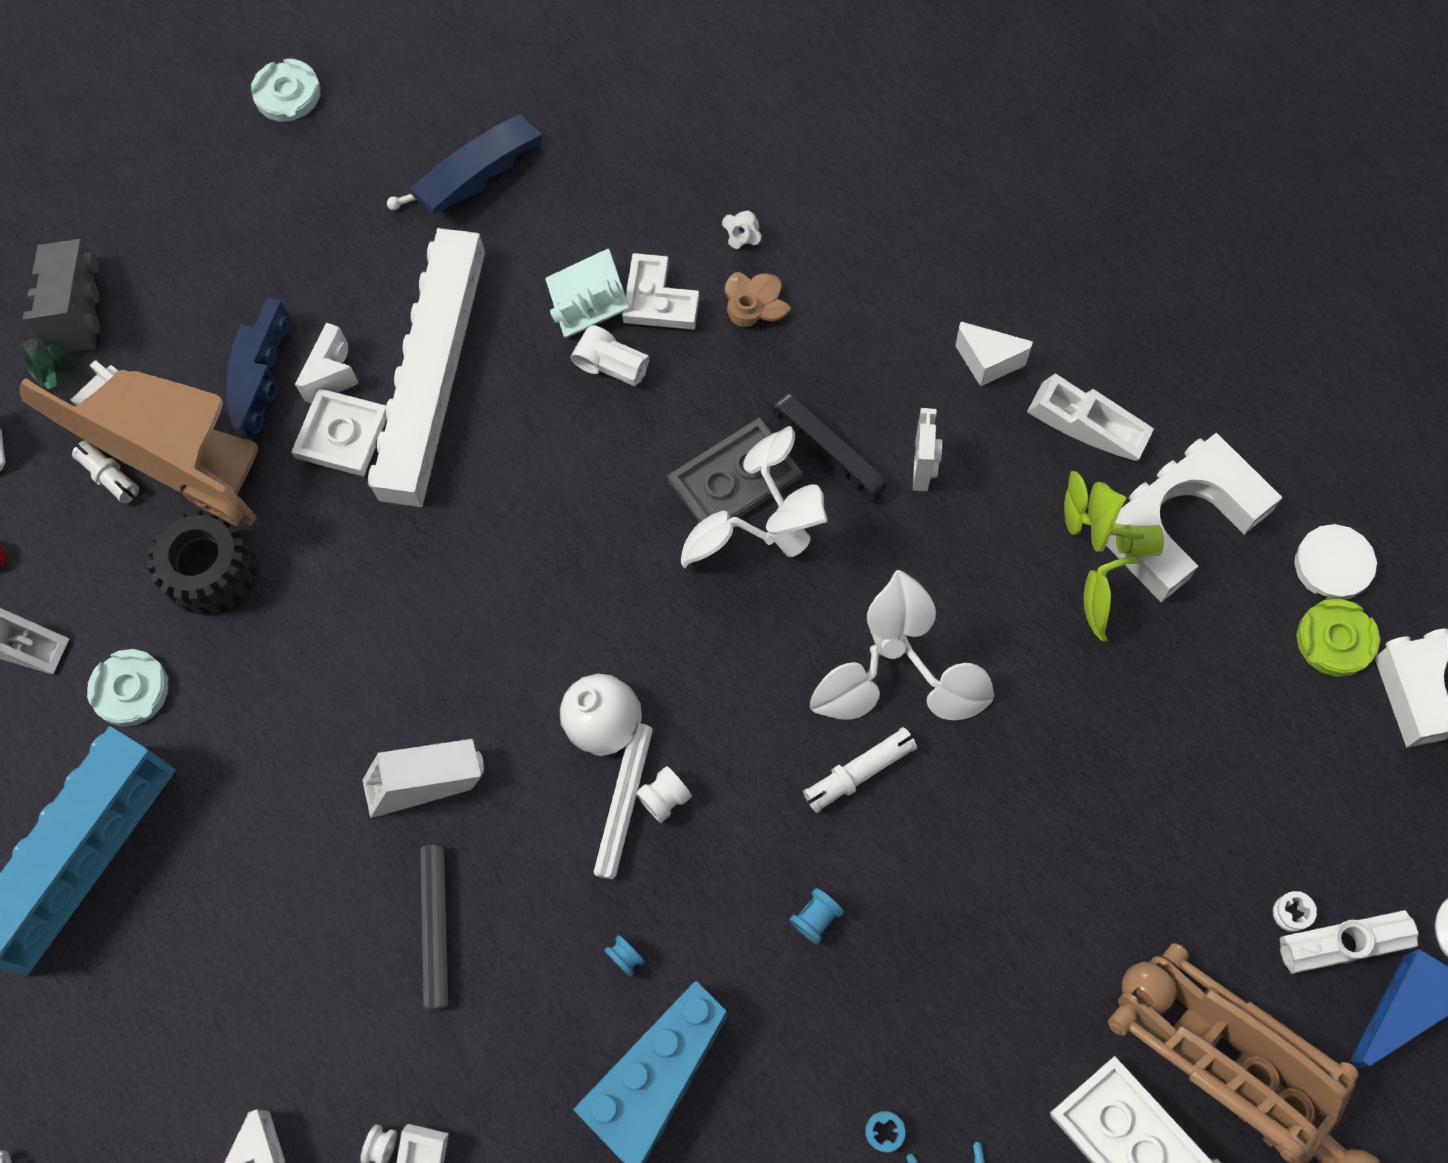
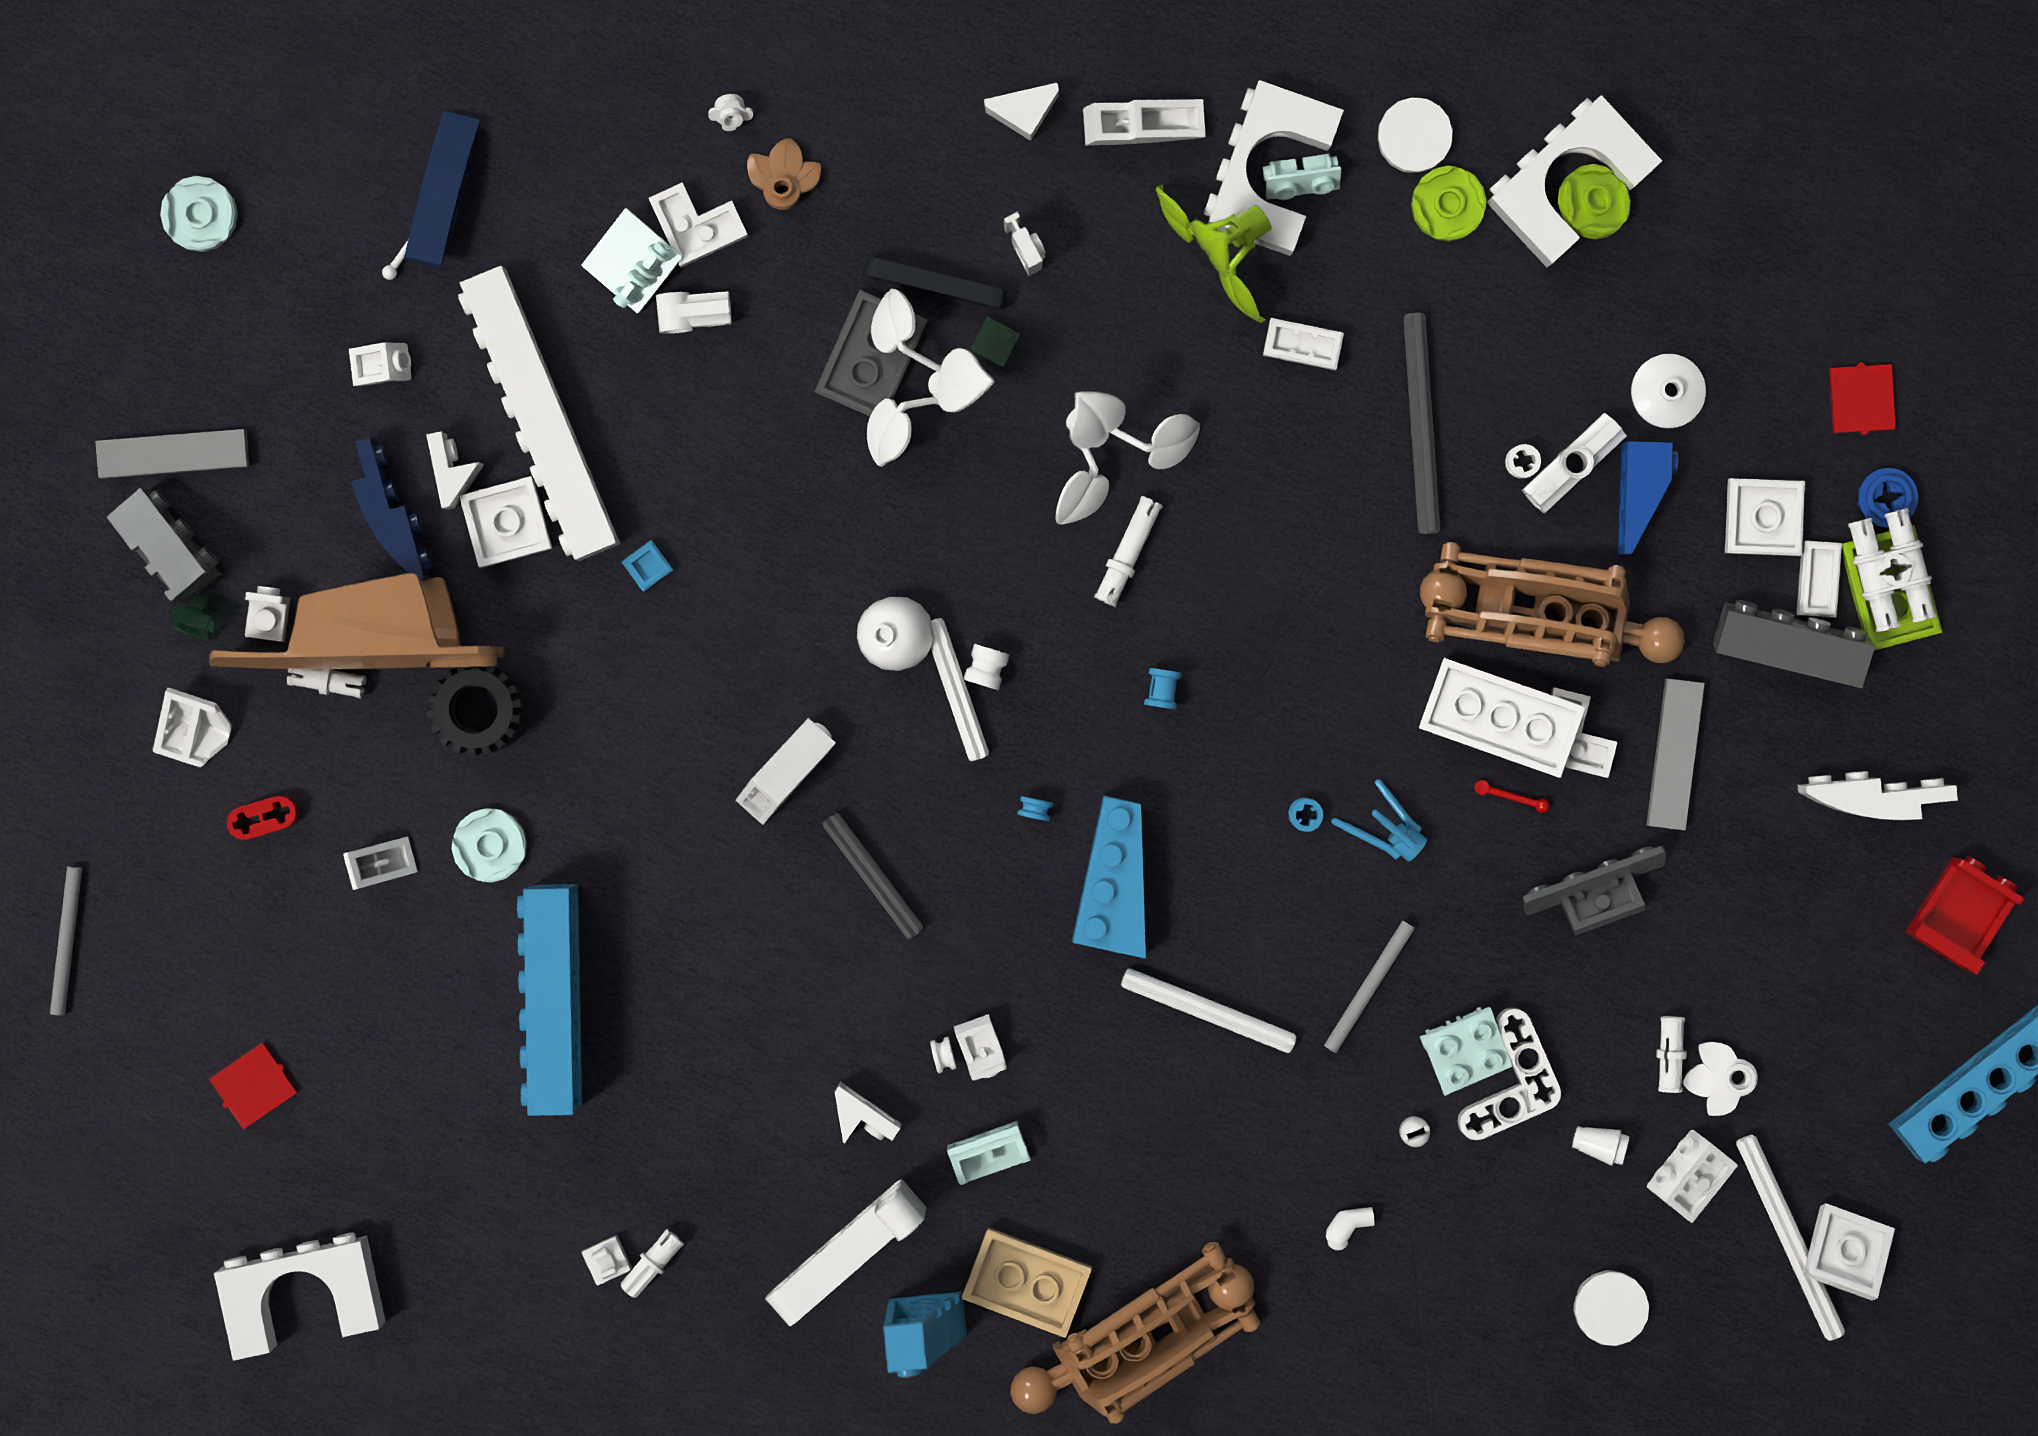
camera: 35 degrees left, 20 degrees up
none -> light grey tile [95,429,250,479]
none -> white bracket [349,342,411,386]
none -> dark azure tile [622,540,674,592]
none -> clear green tile [970,317,1020,368]
none -> light aqua hinge [1263,153,1341,200]
none -> white plate [1263,318,1344,370]
none -> dark grey axle [1403,312,1440,534]

